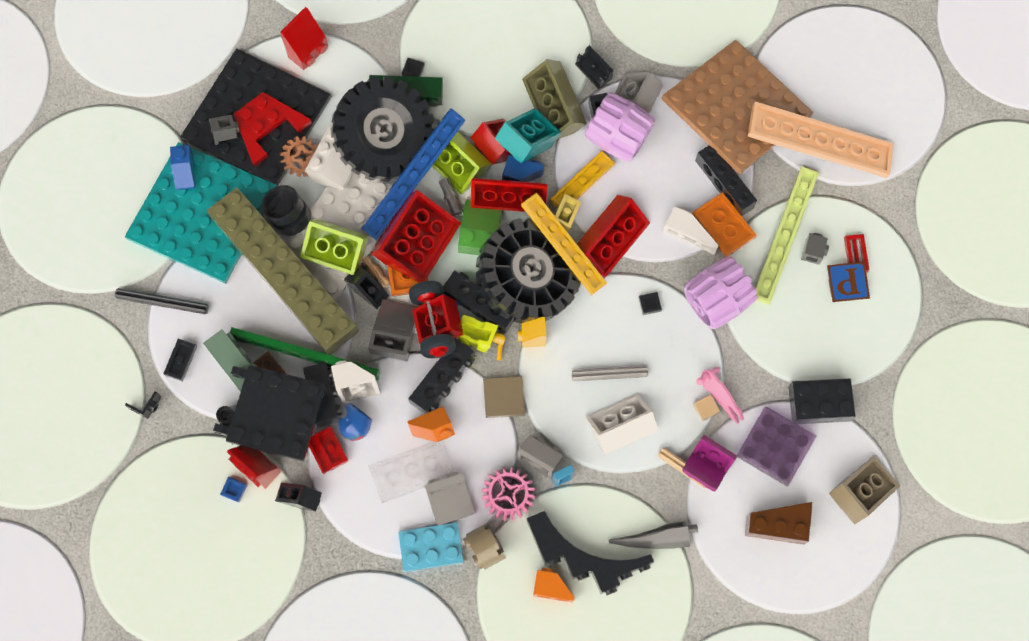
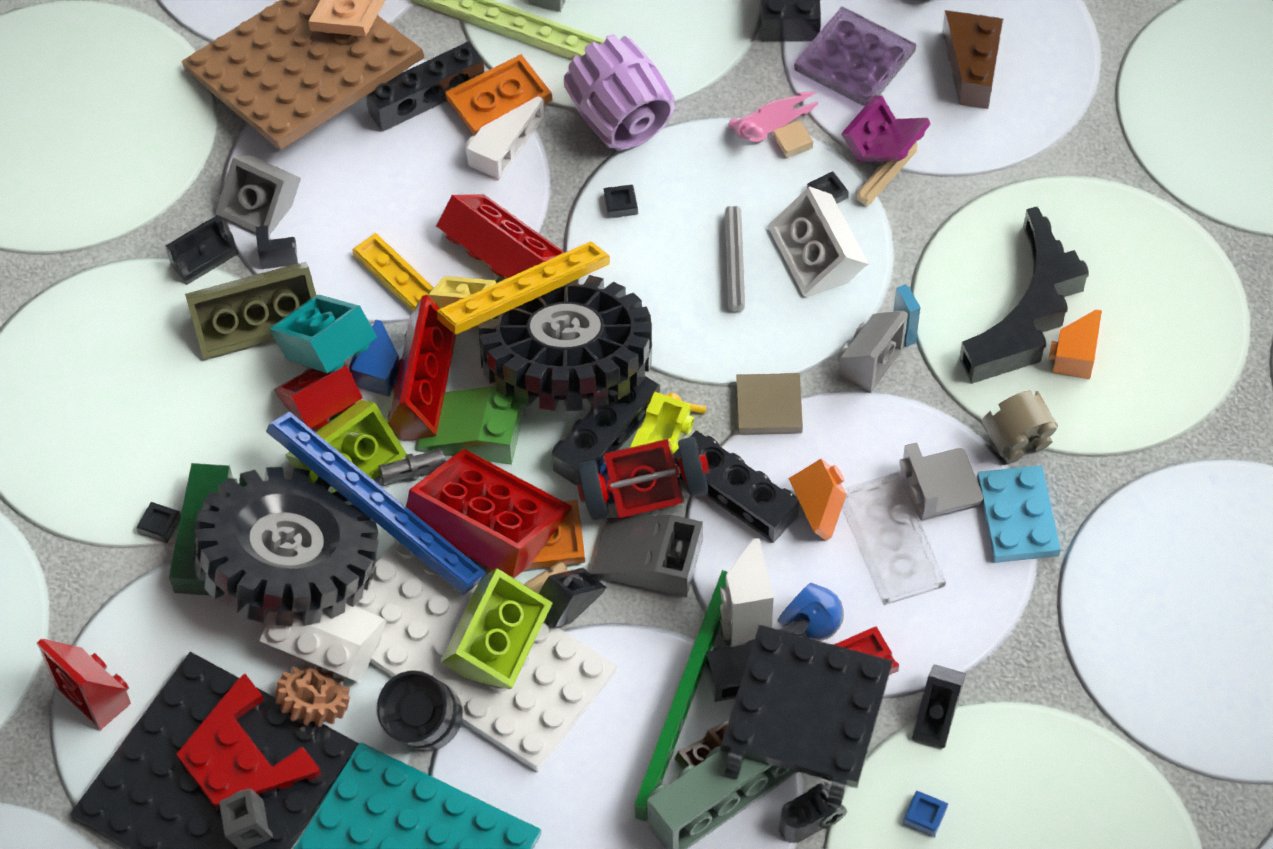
camera: 85 degrees left, 15 degrees down
olive brick [207,187,359,355] -> none
red slope [226,446,282,489] -> none
bright pink gear [482,467,535,521] -> none
yellow slope [518,317,546,347] -> none
lavender wheel [585,92,655,162] -> none
piece [608,521,698,549] -> none
none -> black tile [807,171,849,204]

